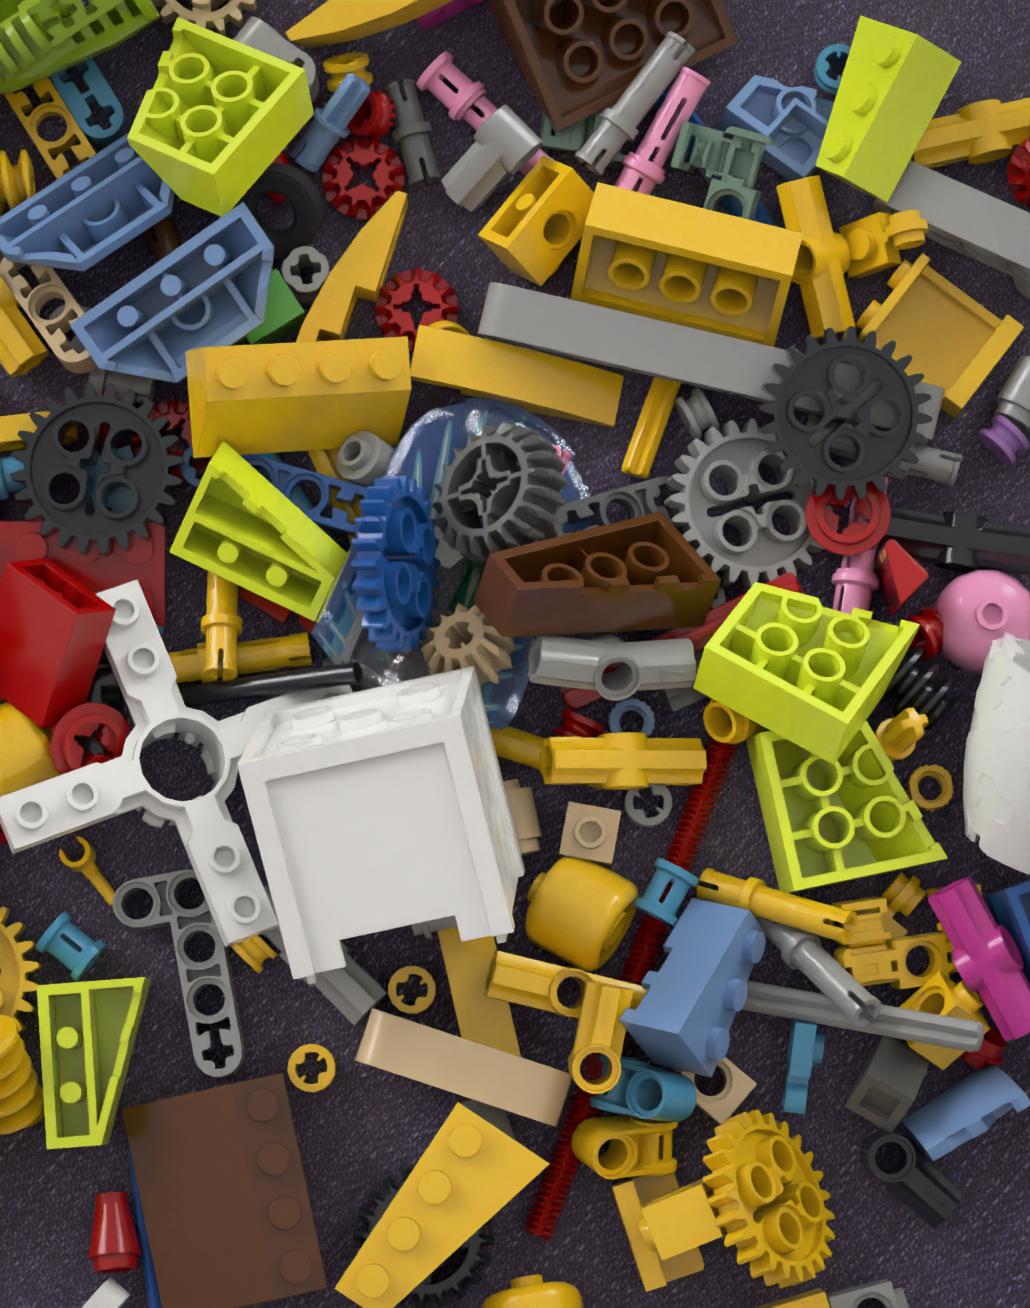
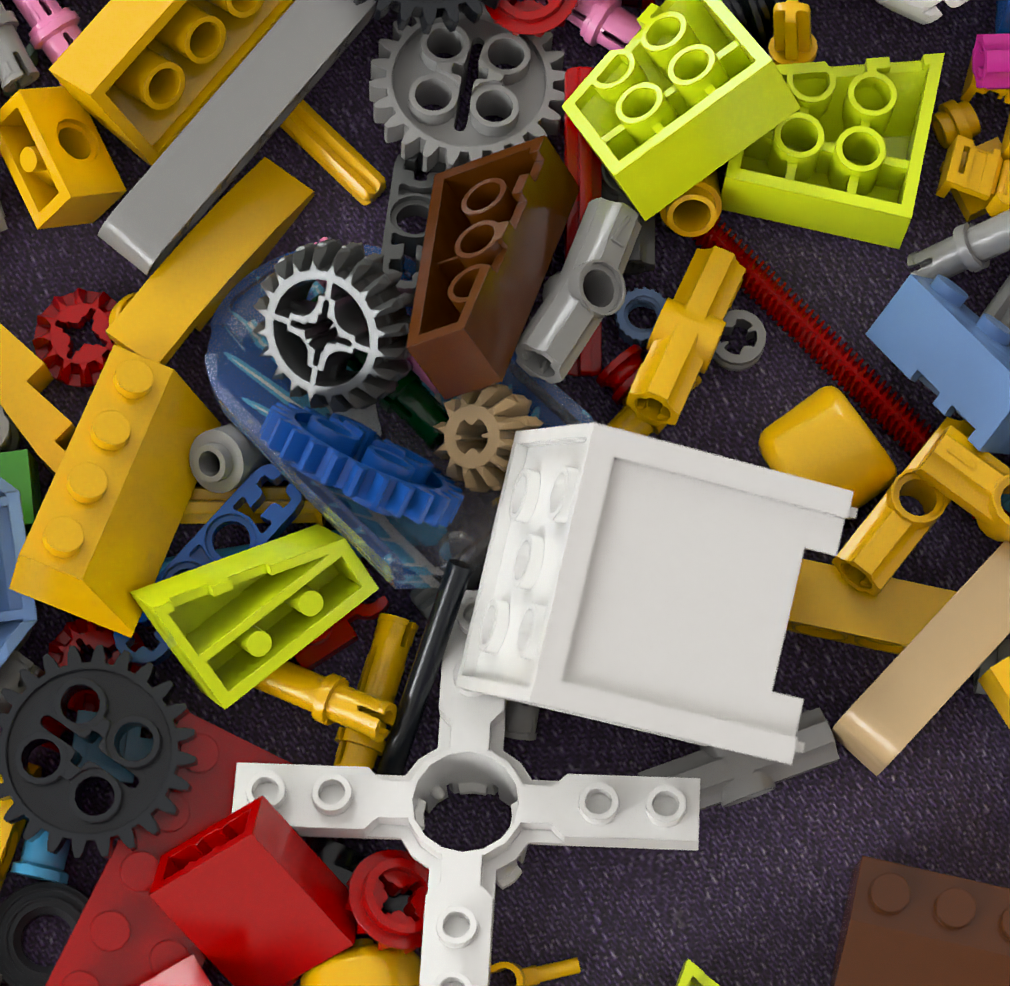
camera: 60 degrees left, 5 degrees down
light grey beam [113,870,246,1077] -> none
yellow bush [230,935,278,974] -> none
yellow bush [287,1044,336,1092] -> none
yellow bush [388,966,436,1014] -> none
tan brick [558,801,621,868] -> none
dark azure bush [632,857,700,927] -> none
light grey bush [674,387,720,440] -> none
yellow pin [697,868,857,945] -> none
yellow axle [905,764,954,813] -> none

